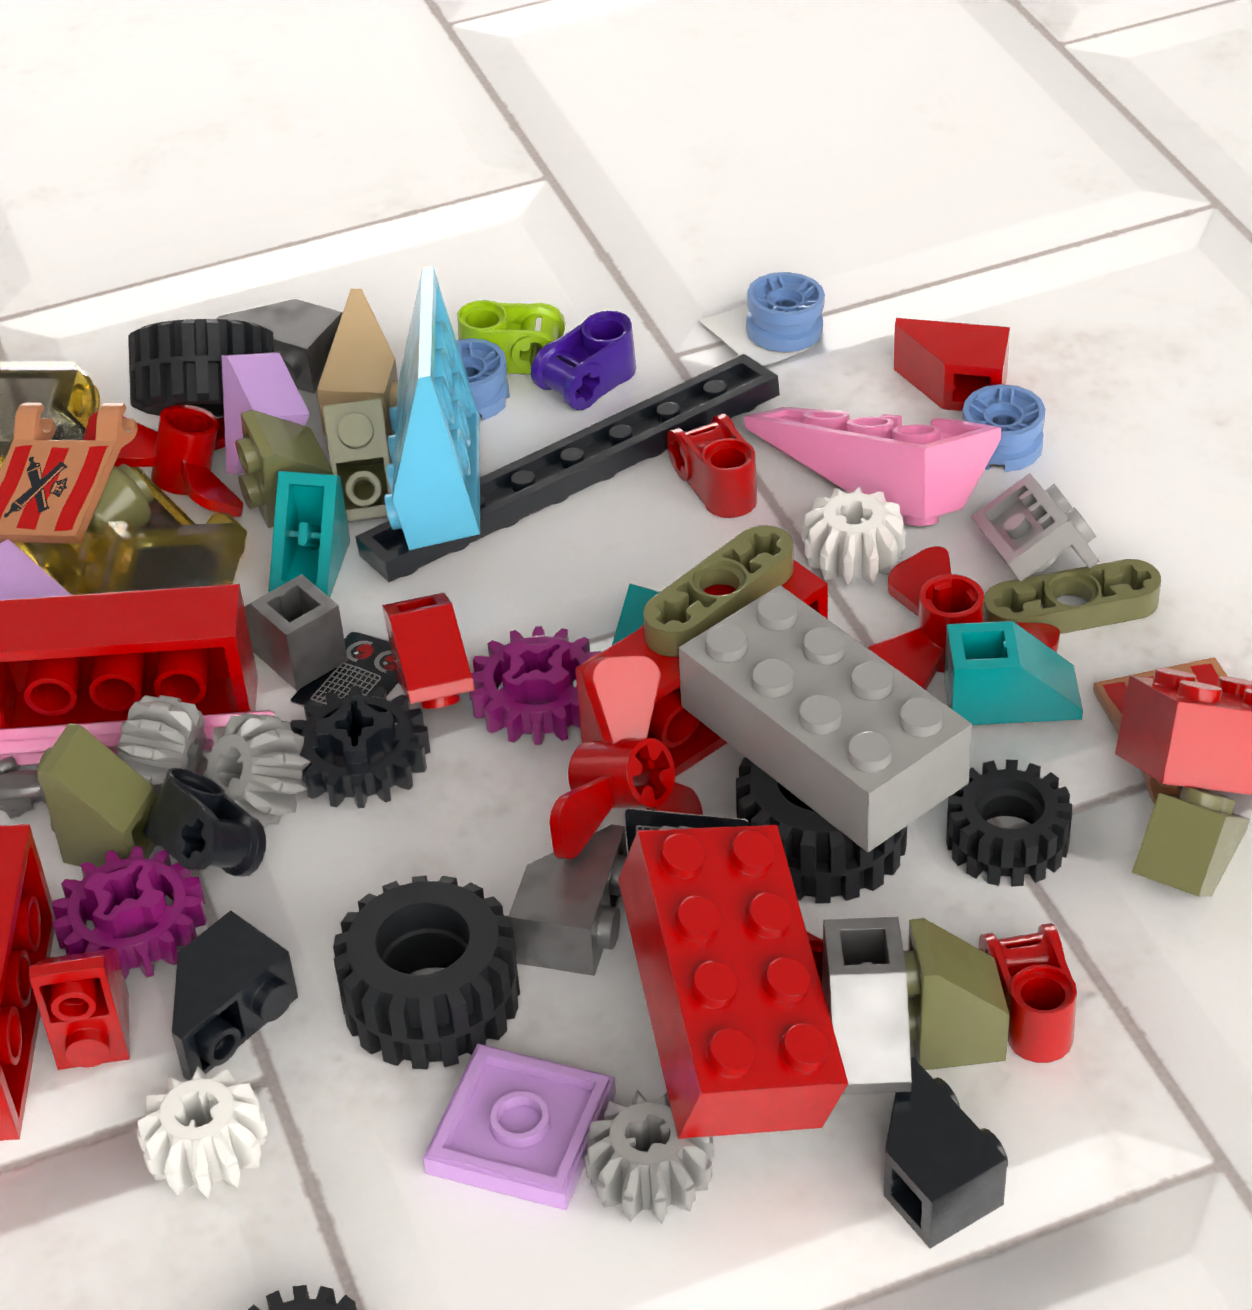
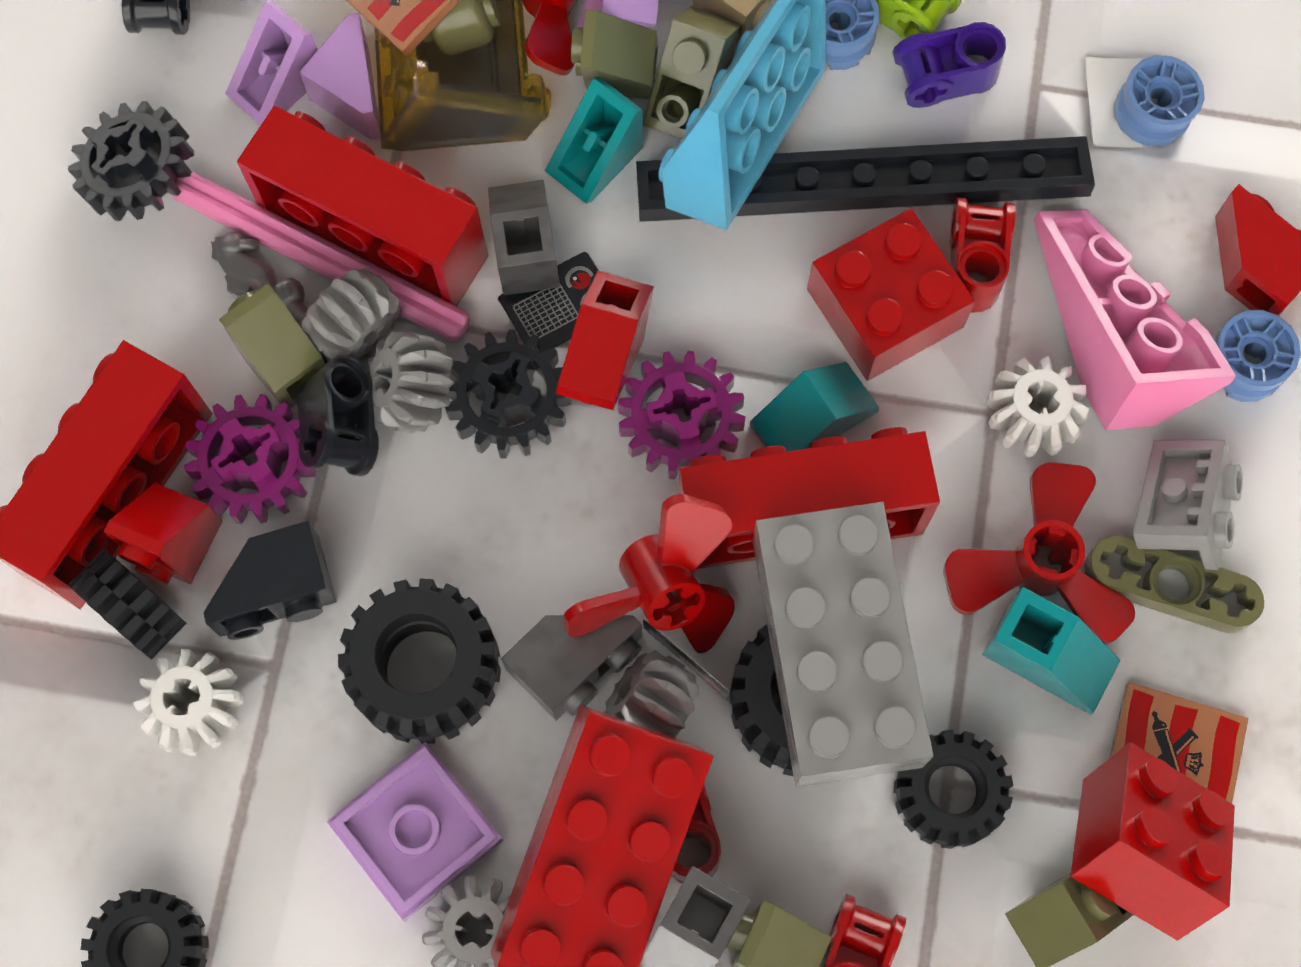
camera: 30 degrees right, 30 degrees up
olive beam [643,525,794,657] -> none
none -> black tyre [68,549,187,660]
none -> red brick [807,208,975,381]

